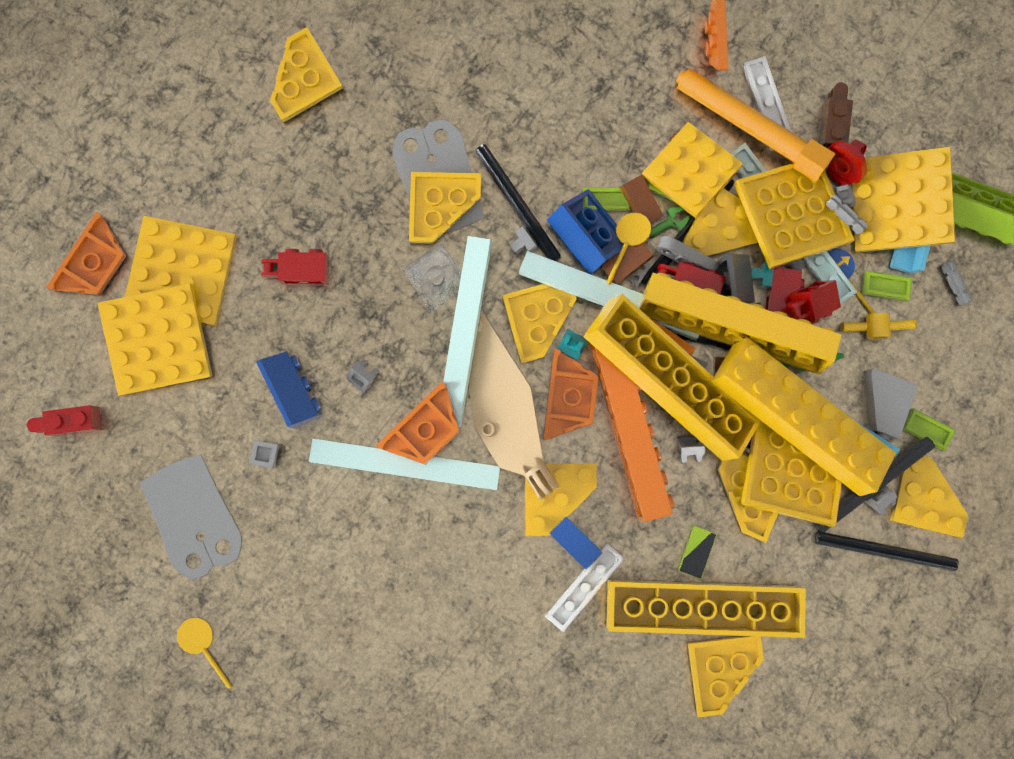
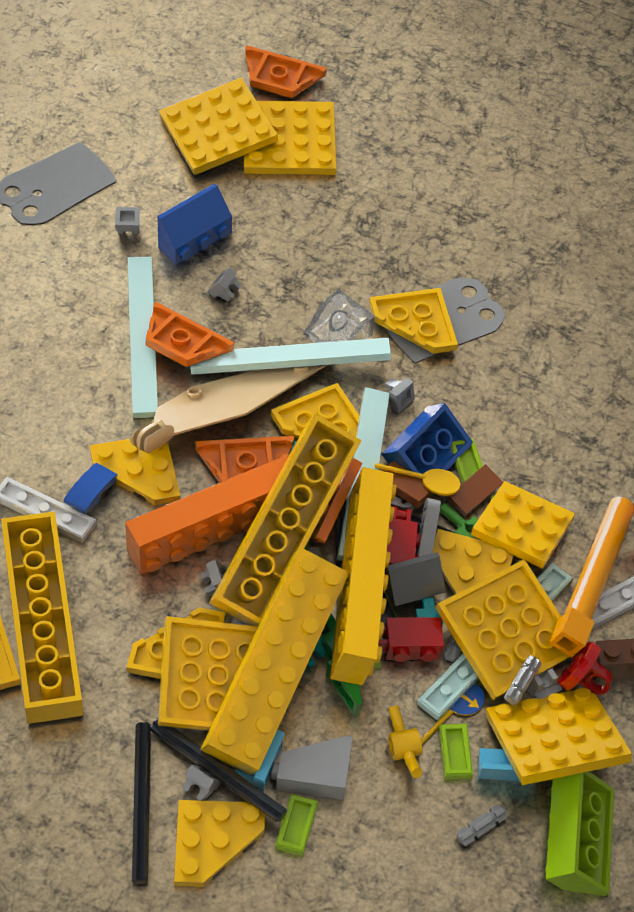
camera: 75 degrees right, 30 degrees down
red brick [26,405,102,436] -> none
red brick [261,249,329,285] -> none
yellow plate [270,27,343,123] -> none
black axle [476,144,561,261] -> none
black tile [678,526,717,579] -> none
red brick [787,280,841,324] -> none

